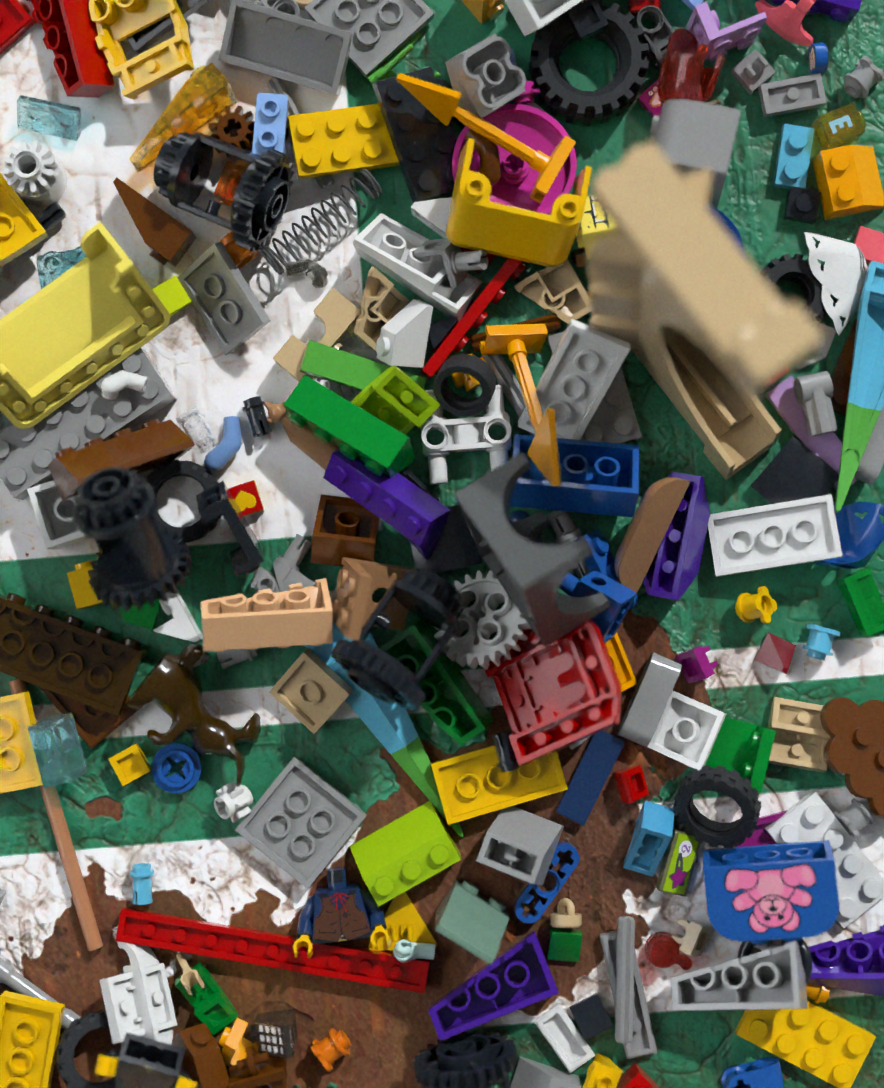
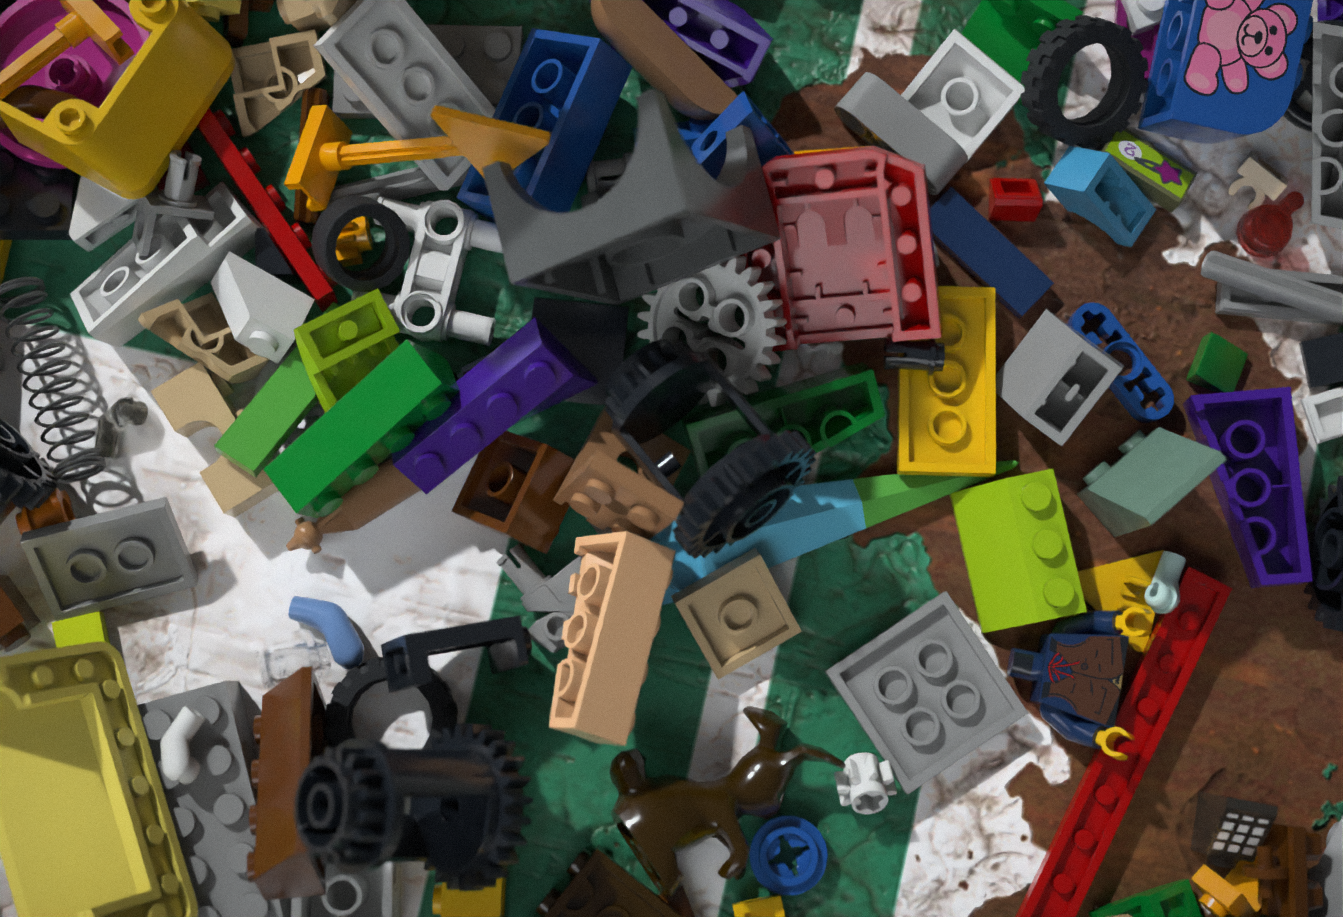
camera: 75 degrees left, 5 degrees down
green tile [121,598,161,630] -> none
white slope [153,586,203,642] -> none
light grey pin [217,649,258,669] -> none
tile [228,480,264,517] -> none
black pin [242,396,272,437] -> none
orange brick [311,1028,351,1072] -> none
tan tile [550,898,582,928] -> none
magenta tile [675,645,718,684] -> none

